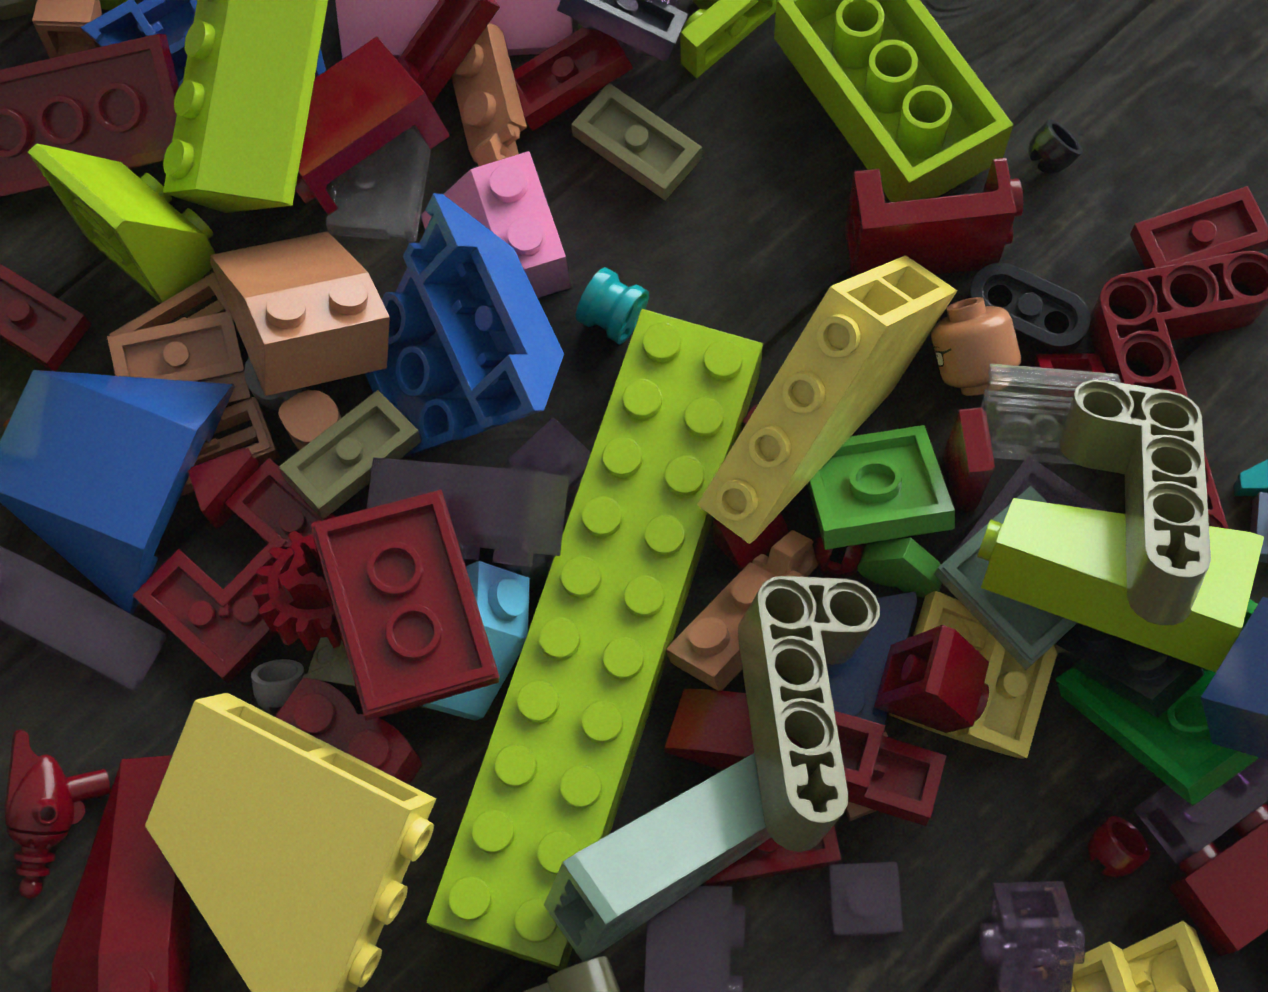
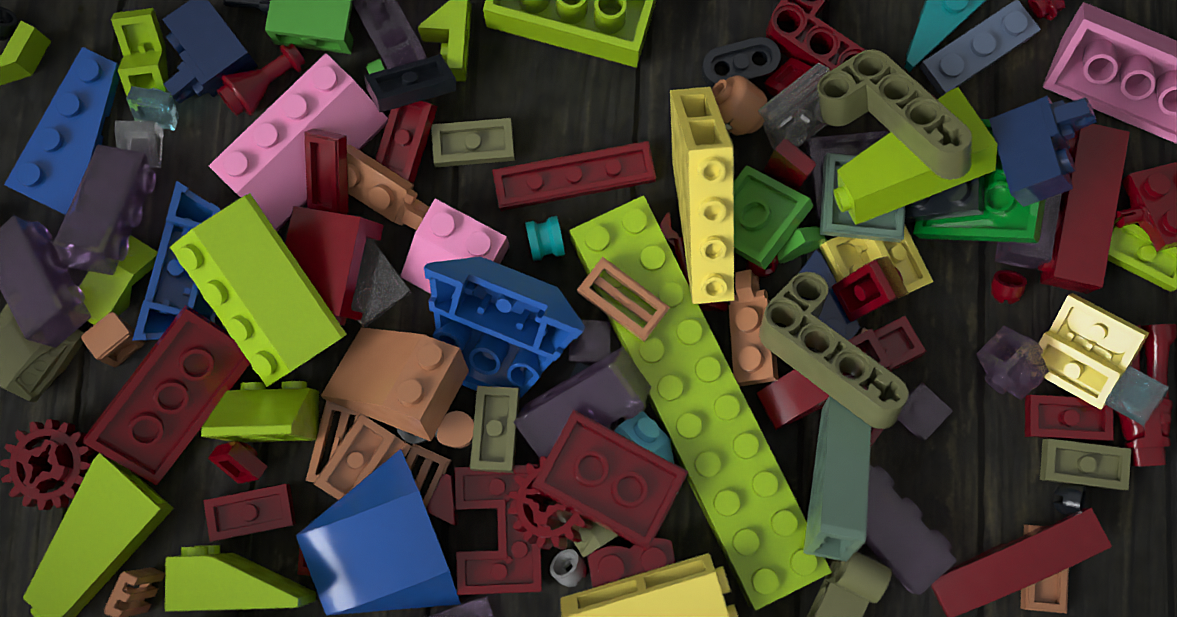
camera: 50 degrees left, 10 degrees up
dark red panel [845,158,1023,277] -> none
none -> dark red plate [208,440,268,484]
none -> dark red tile [492,141,656,211]
none -> nougat tile [577,257,670,342]

